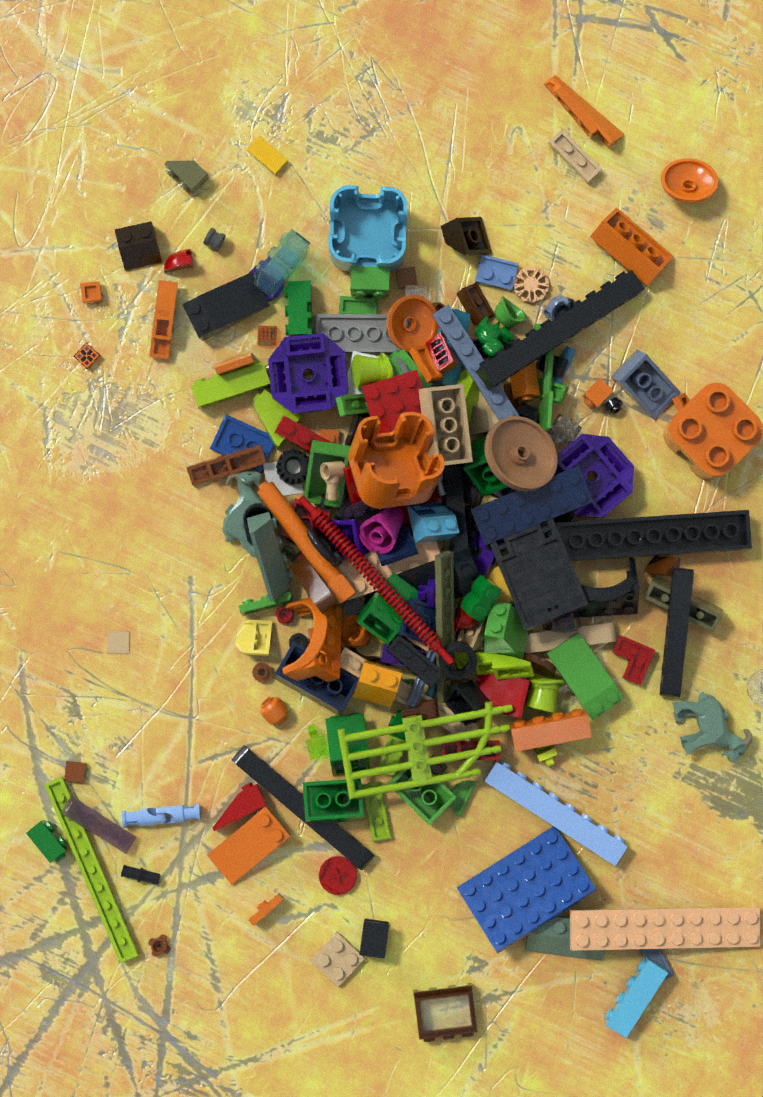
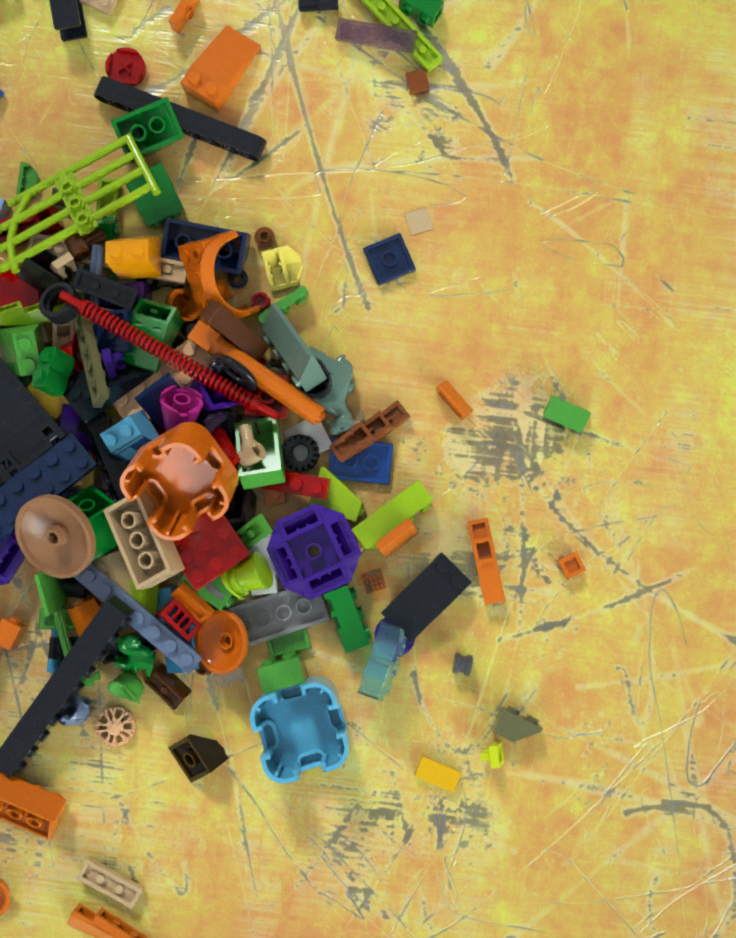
camera: 170 degrees right, 0 degrees up
tile [74,342,101,370] -> none
dark brown slope [114,221,162,271] -> none
light blue piece [122,803,201,828] -> none
red brick [164,249,194,273] -> none
red slope [212,782,267,831] -> none
orange head [260,696,289,725] -> none
clear neon green plate [306,724,329,759] -> none
lime tile [362,781,391,842] -> none
bright green slope [387,769,456,825] -> none
dark orange tile [396,267,418,289] -> none
medium blue plate [475,255,519,291] -> none
clear brick [547,414,582,446] -> none
none -> tan tile [50,252,77,279]
none -> dark blue tile [363,233,416,286]
none -> orange slope [436,381,473,420]
none -> neon yellow tile [480,742,504,768]
none -> bright green hinge [543,395,591,433]

